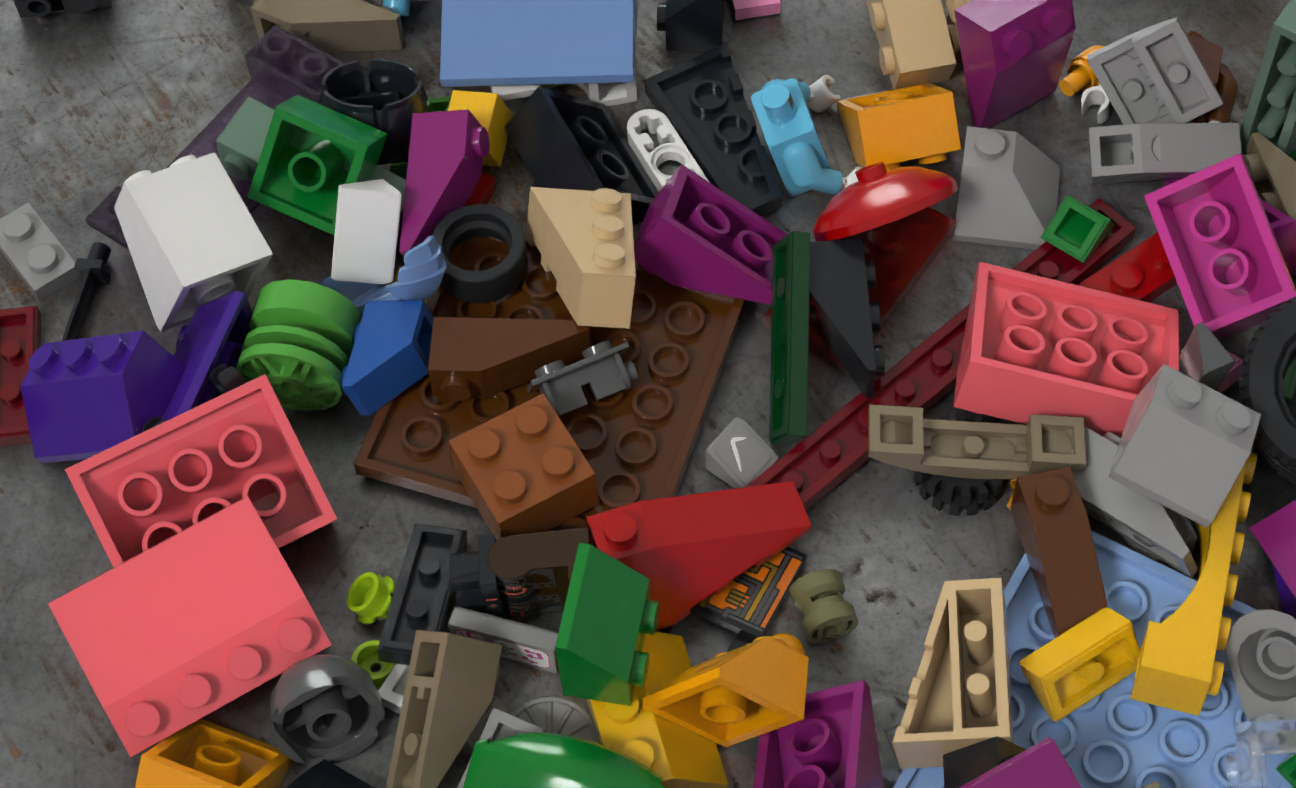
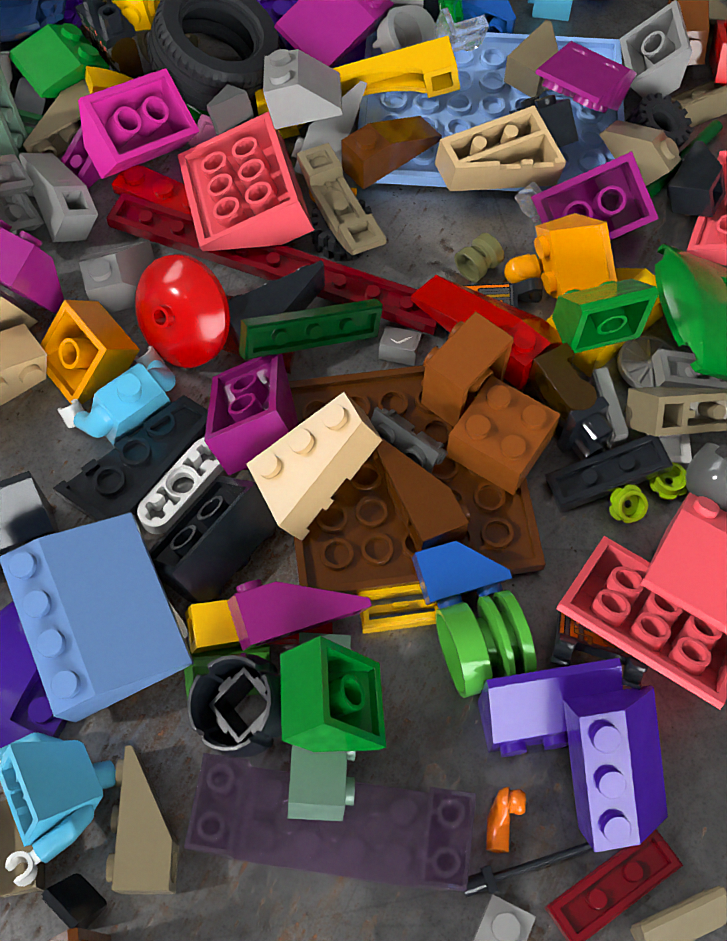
camera: 120 degrees left, 5 degrees up
white slope [114,152,273,332] -> none
medium blue piece [319,236,447,319] -> none
white slope [331,179,402,284] -> none
black tyre [432,204,528,304] -> none
yellow slope [1019,608,1140,723] -> none
green slope [1040,195,1115,264] -> none
none -> dark orange brick [421,311,514,427]
none -> orange arm [486,786,526,853]

